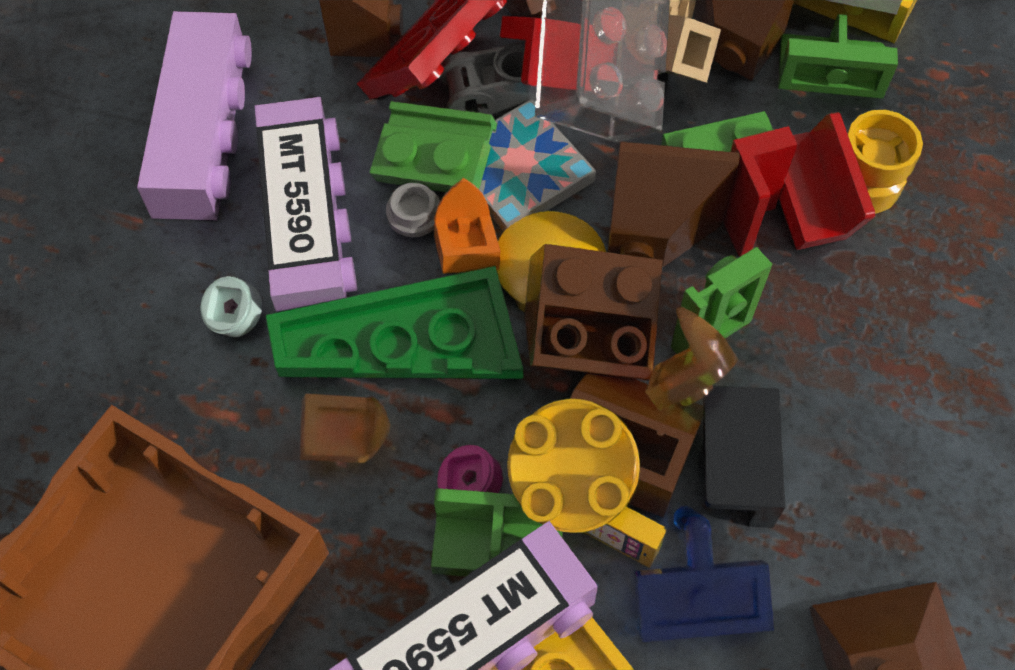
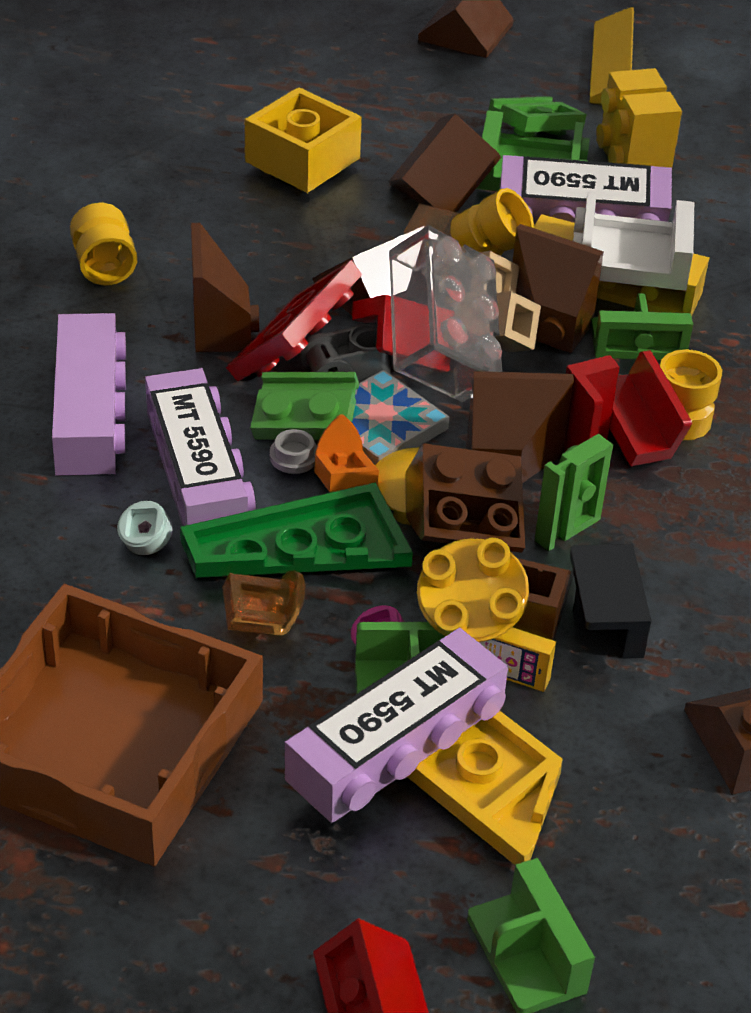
camera: 10 degrees left, 20 degrees down
clear blue plate [634,506,774,642] -> none
clear orange plate [646,307,739,411] -> none

